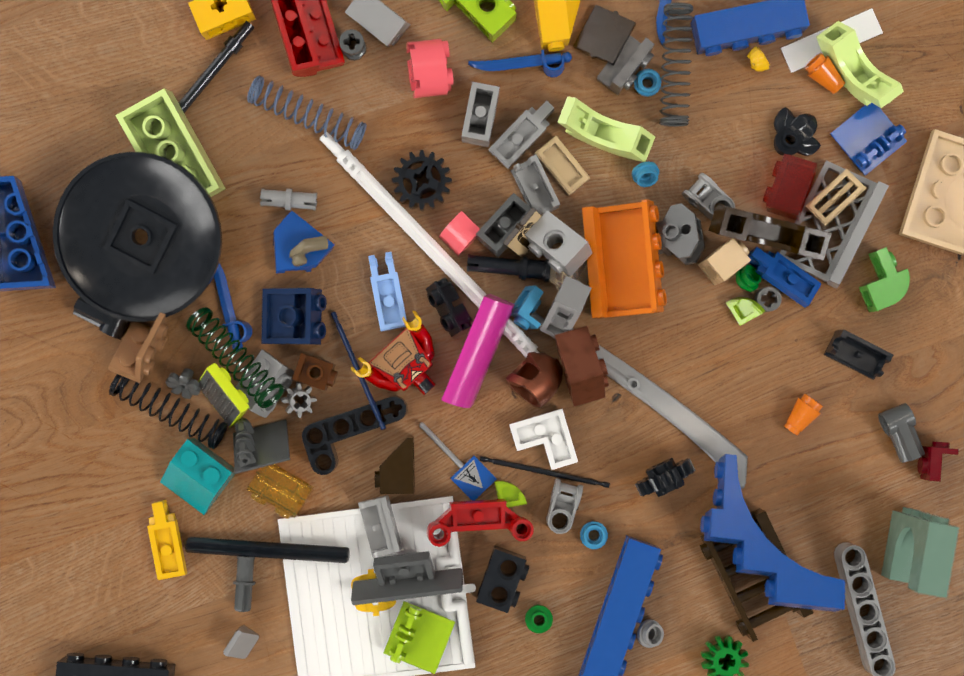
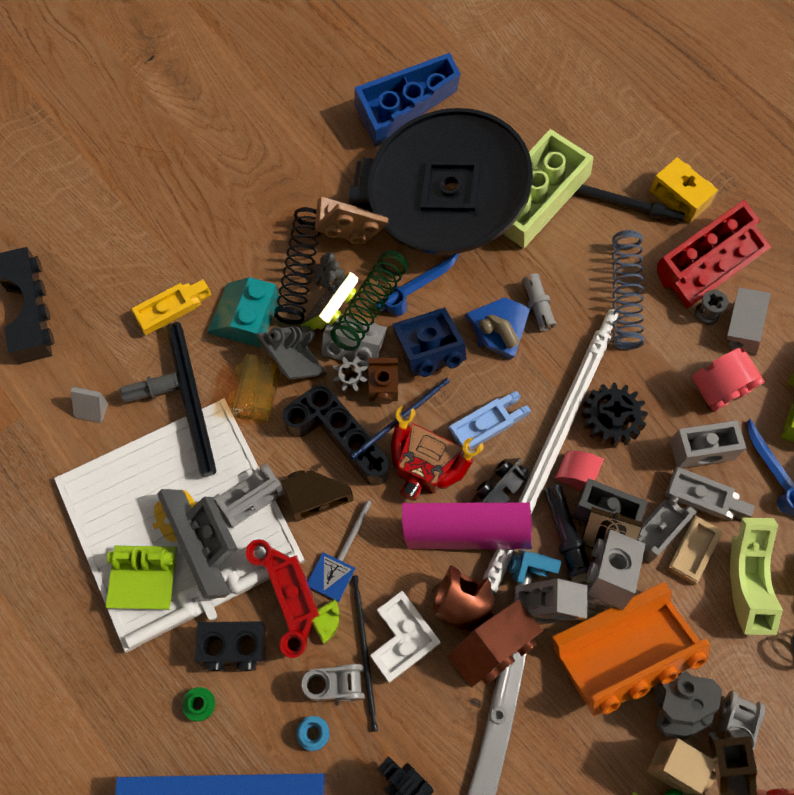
camera: 70 degrees right, 20 degrees down
dark azure plate [632,161,659,187] -> none

